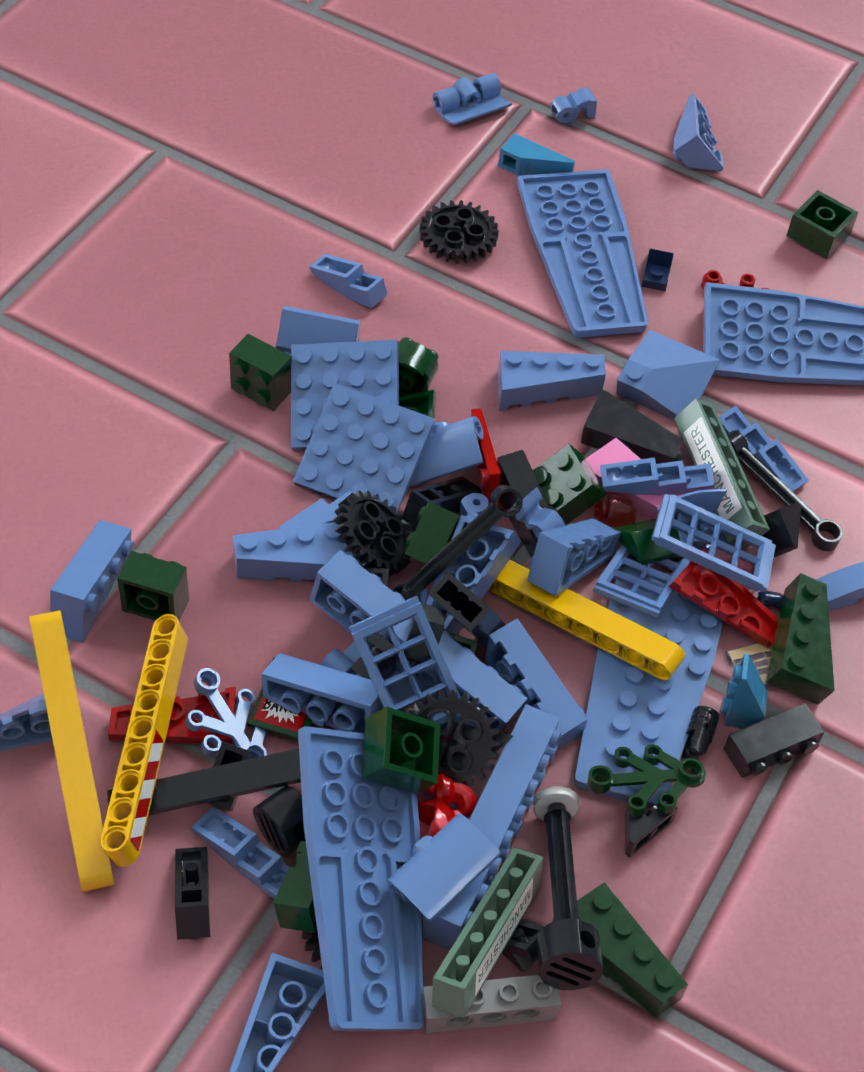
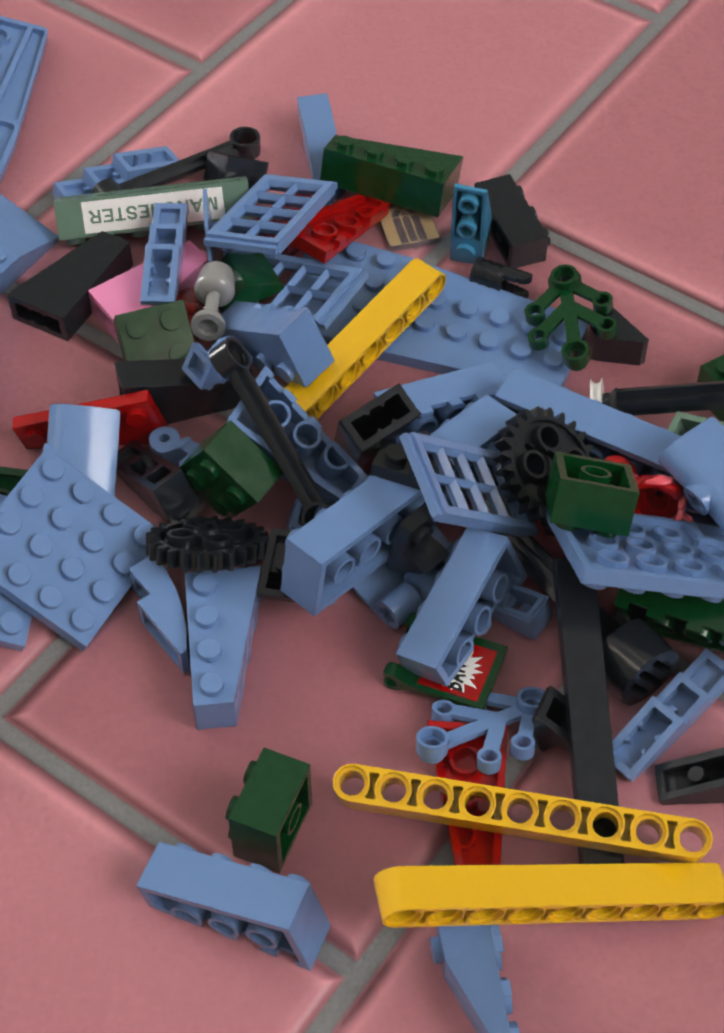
camera: 80 degrees left, 0 degrees up
none -> light grey piece [190,261,235,341]

